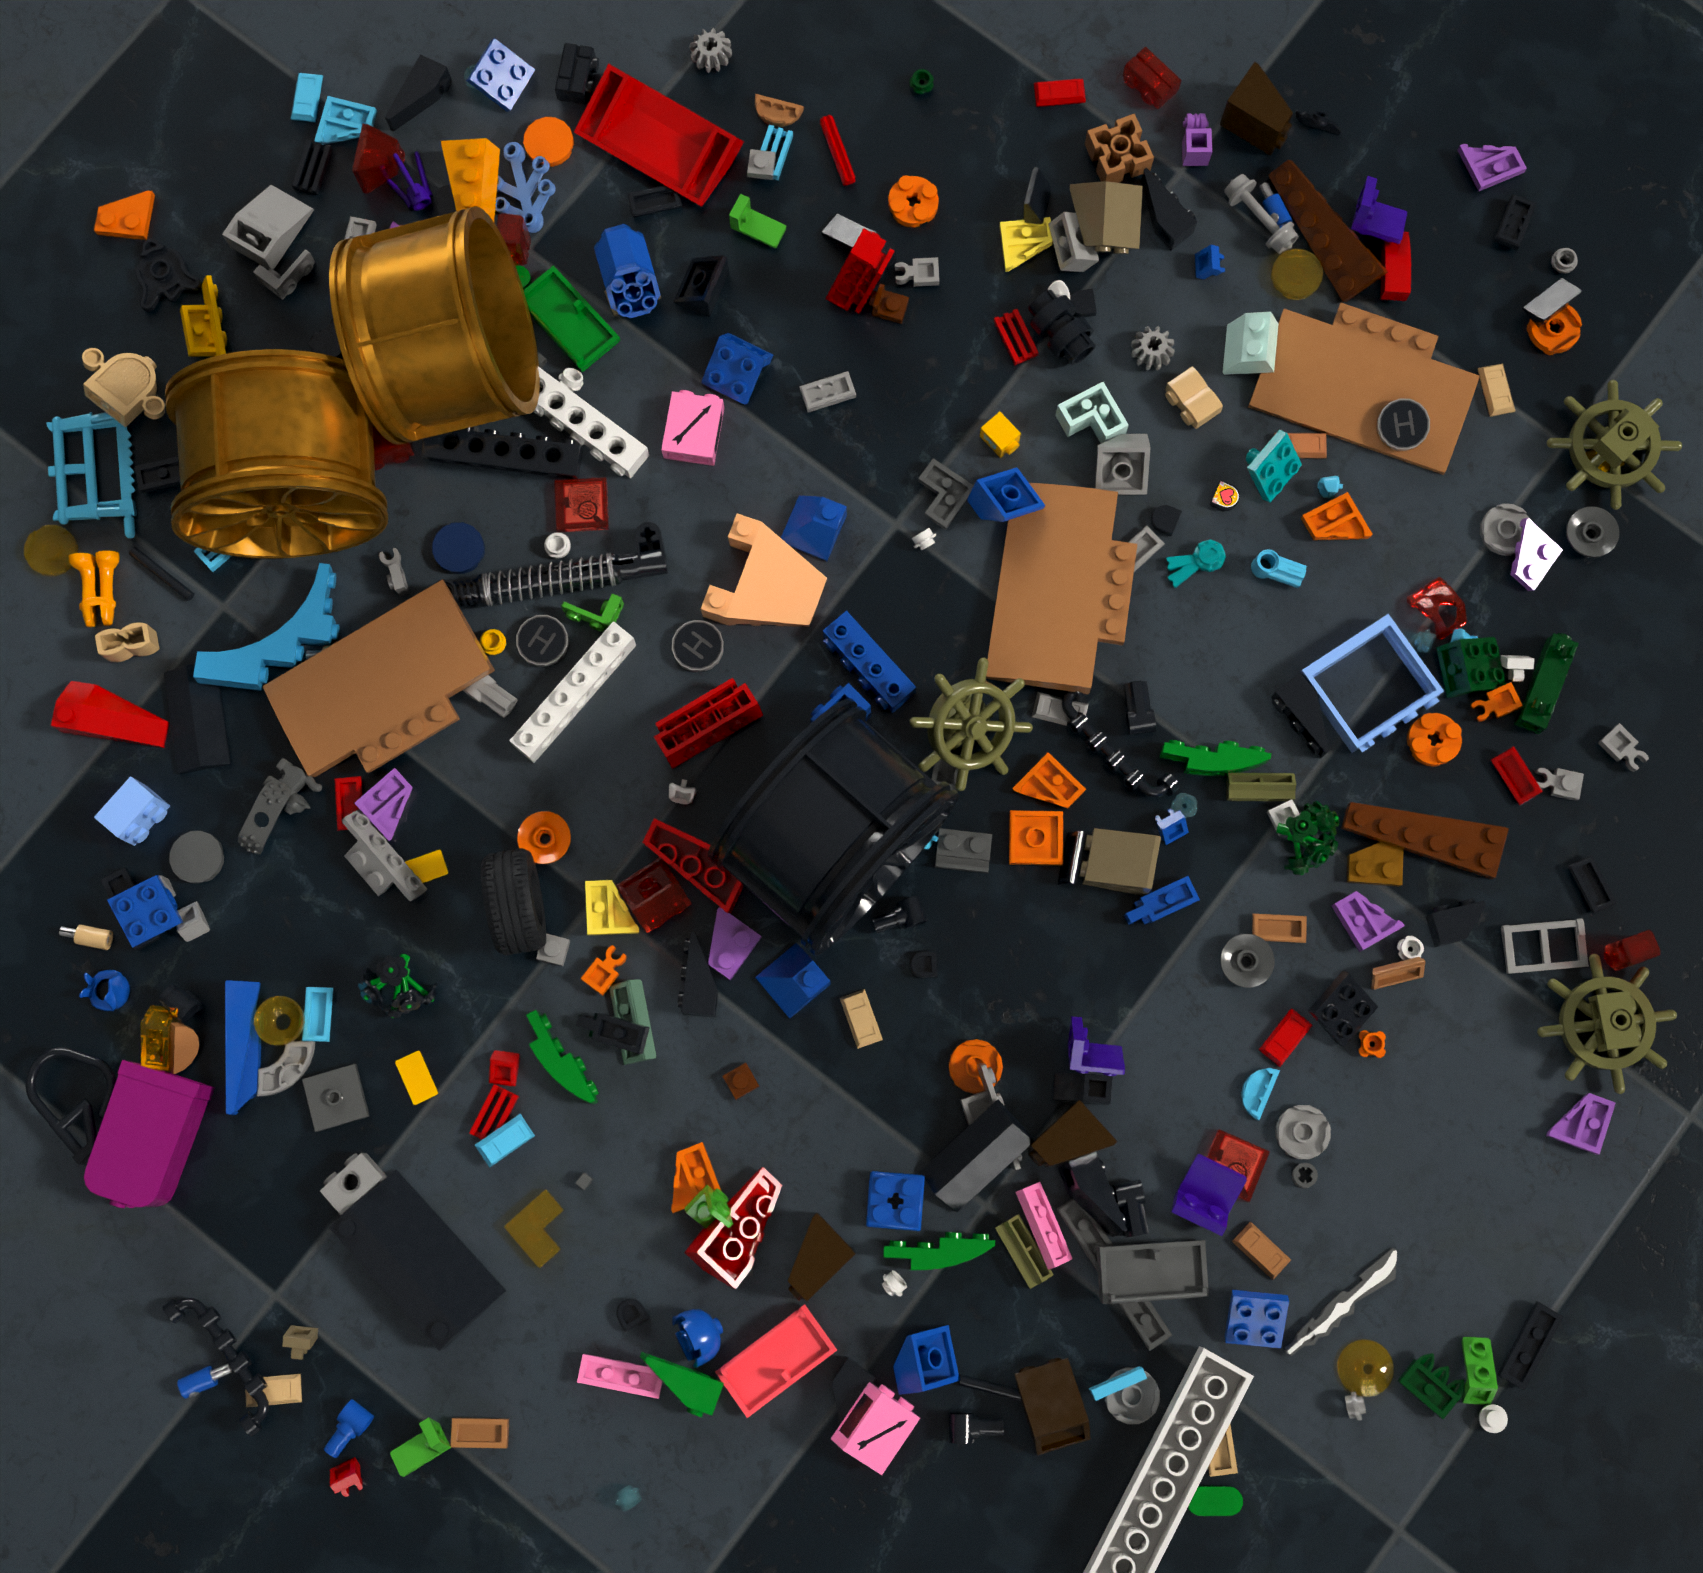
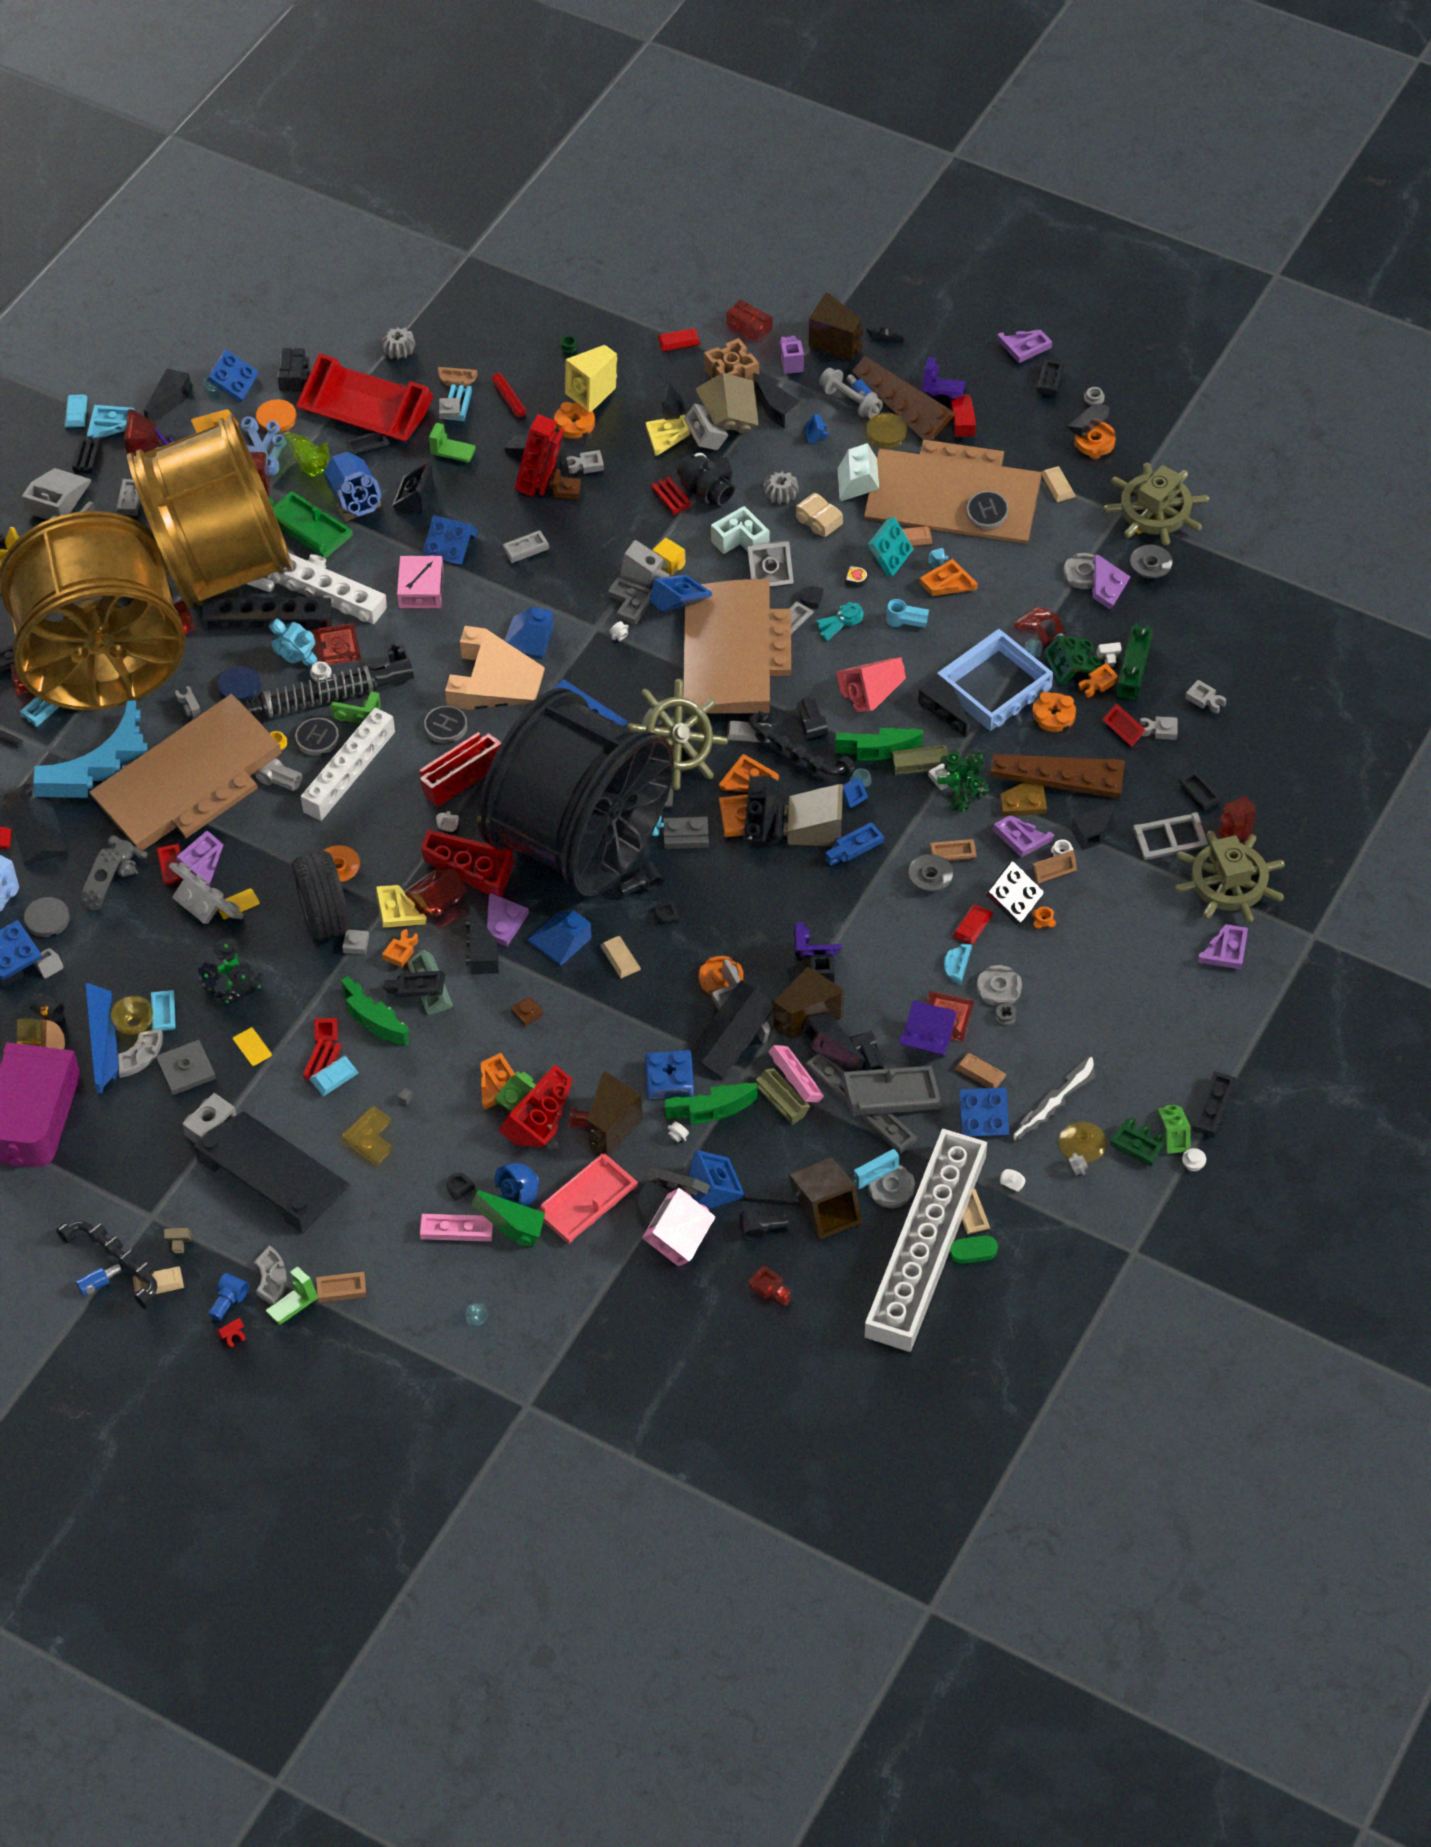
camera: 10 degrees left, 25 degrees down
none -> light grey tile [254,1245,287,1306]
none -> medium azure piece [269,619,317,667]
none -> clear neon green piece [284,432,331,476]
none -> light yellow slope [565,345,617,412]
none -> clear red bush [569,1107,590,1128]
none -> light grey torso [620,540,670,589]
none -> dark grey plate [646,1167,710,1195]
none -> black slope [743,776,781,842]
none -> clear red plate [749,1265,792,1306]
none -> coral slope [836,657,906,712]
none -> white piece [1000,1169,1025,1192]

